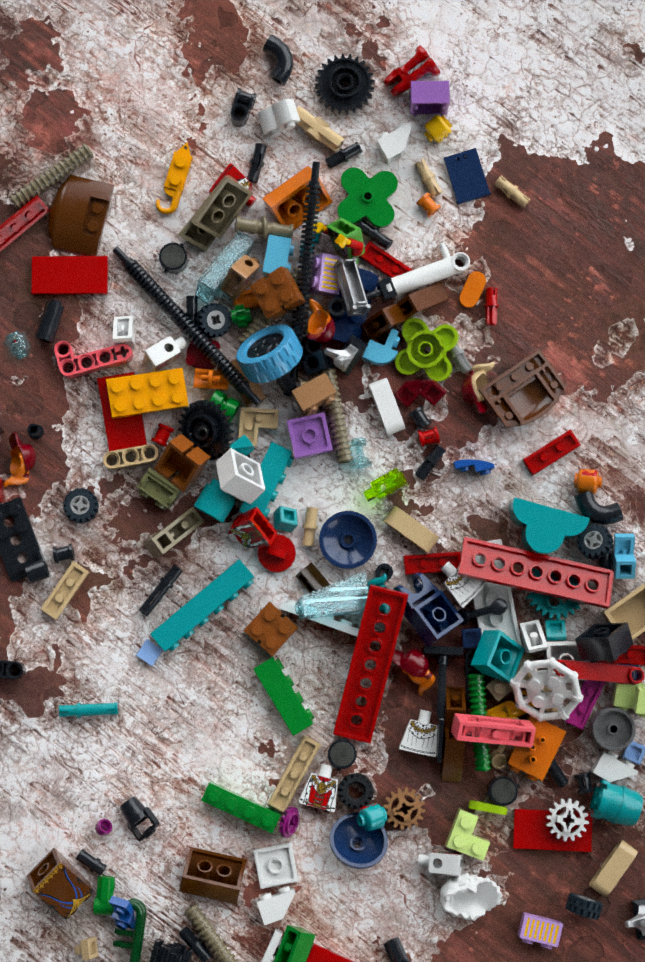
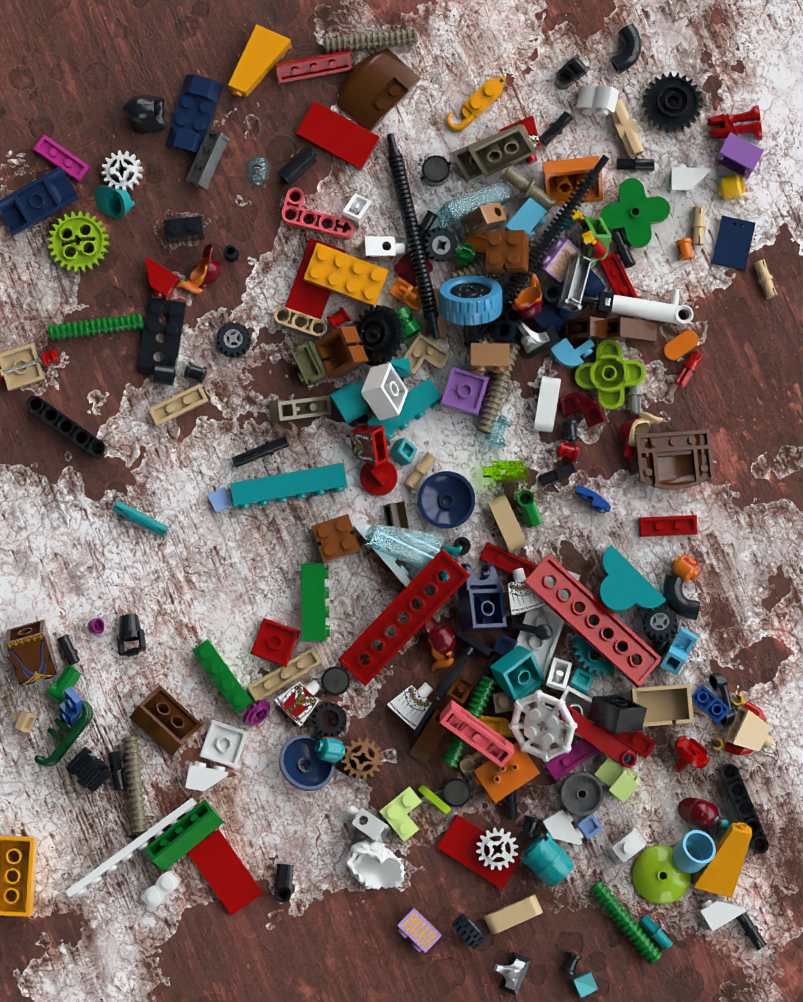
camera: 35 degrees right, 0 degrees up
none -> red tile [250,618,300,668]
none -> green piece [516,490,544,528]

